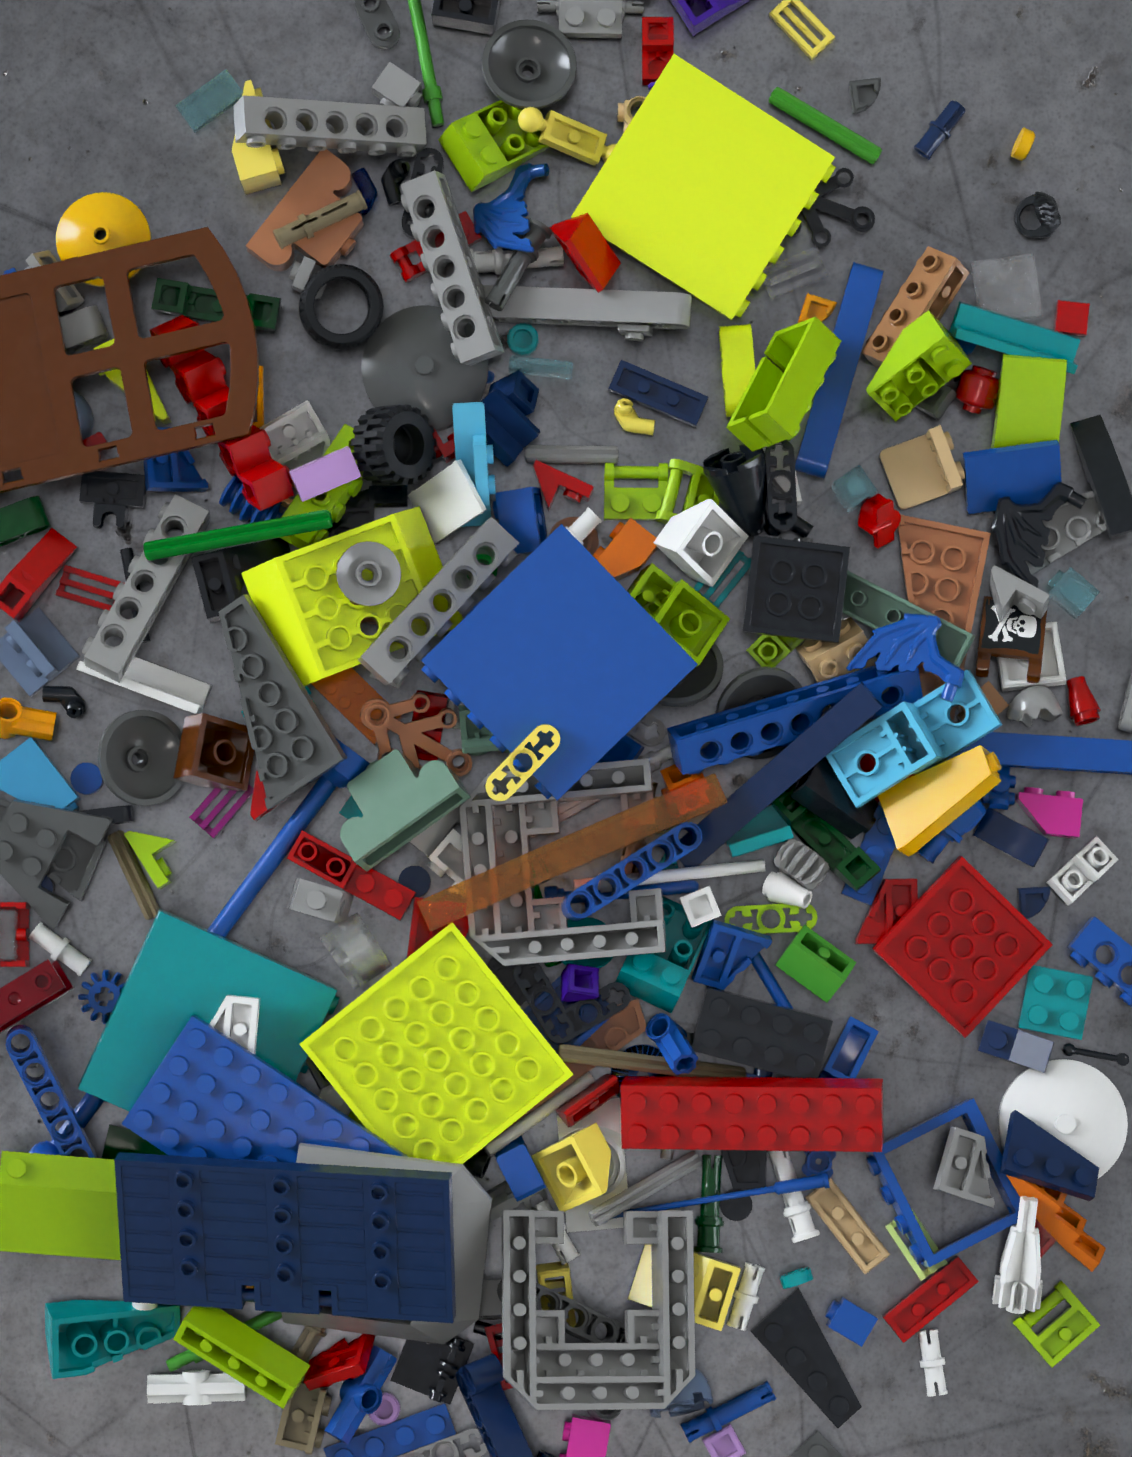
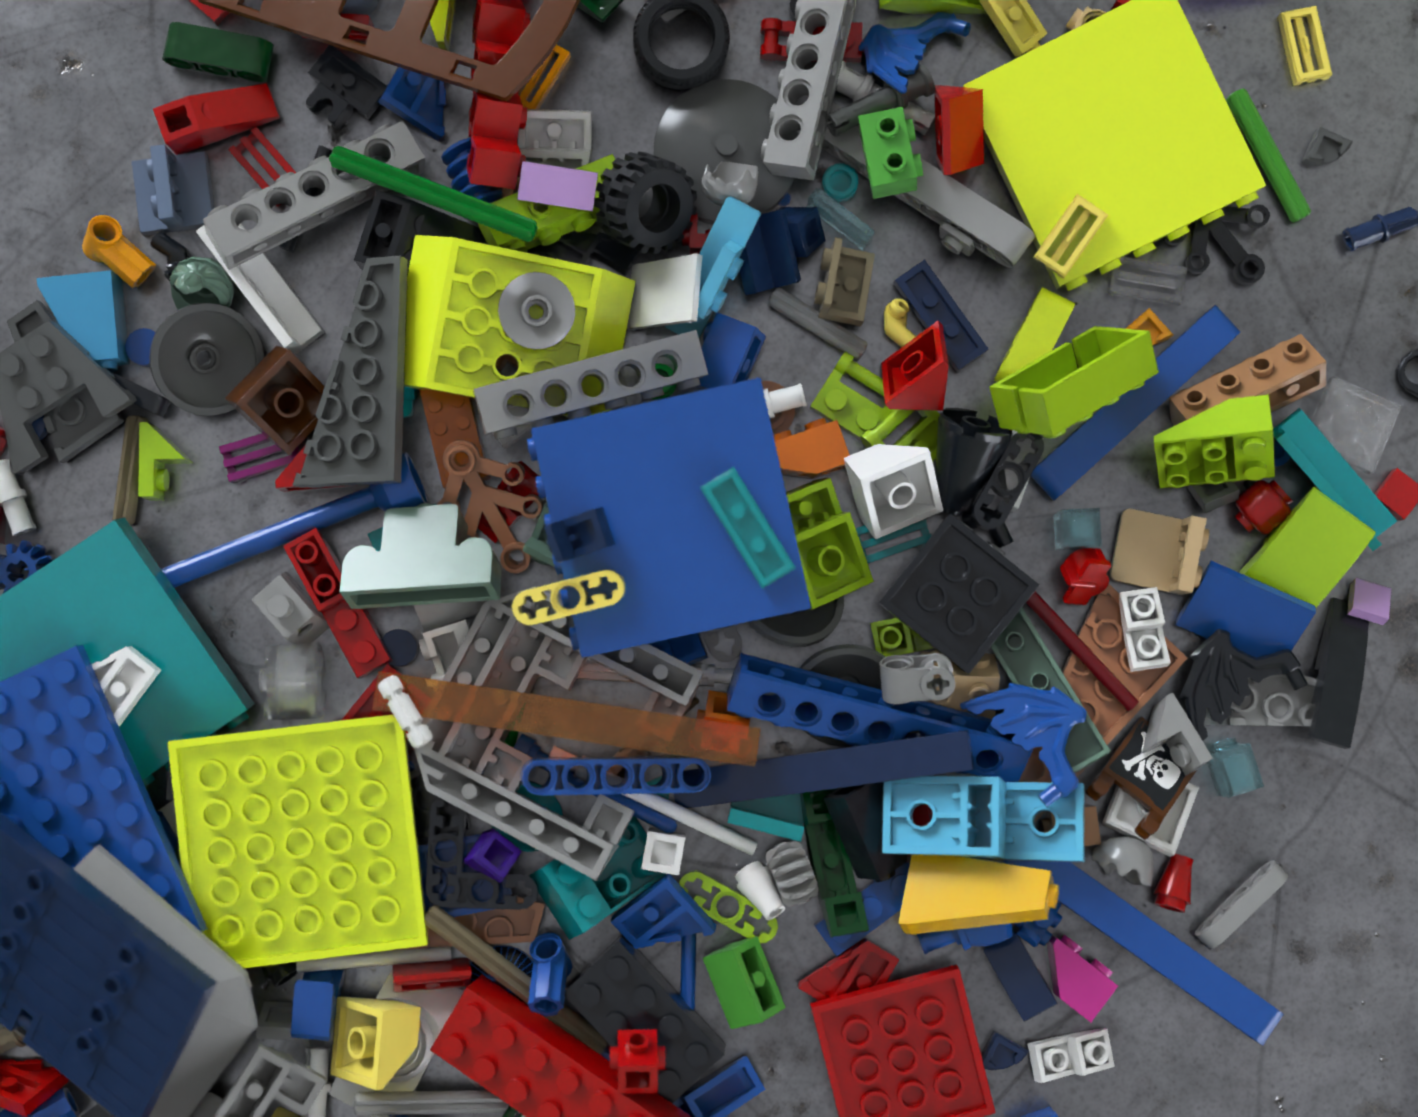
camera: 30 degrees right, 0 degrees up
red slope [533,460,594,511] -> none
none -> sand green piece [170,257,234,310]
none -> white axle [378,676,433,748]
none -> dark blue bracket [545,507,615,563]
none -> red brick [610,1029,665,1094]
none -> teal tile [700,467,796,589]
none -> light grey hair [701,161,759,207]
none -> dark tan bracket [814,237,875,327]
none -> bright green brick [858,107,923,199]
none -> light grey piece [879,653,956,704]
none -> red slope [881,321,949,411]
none -> dark red bar [1026,591,1139,712]
none -> light yellow tile [1033,194,1108,279]
none -> white slope [1119,587,1170,672]
none -> lavender tile [1347,578,1391,625]

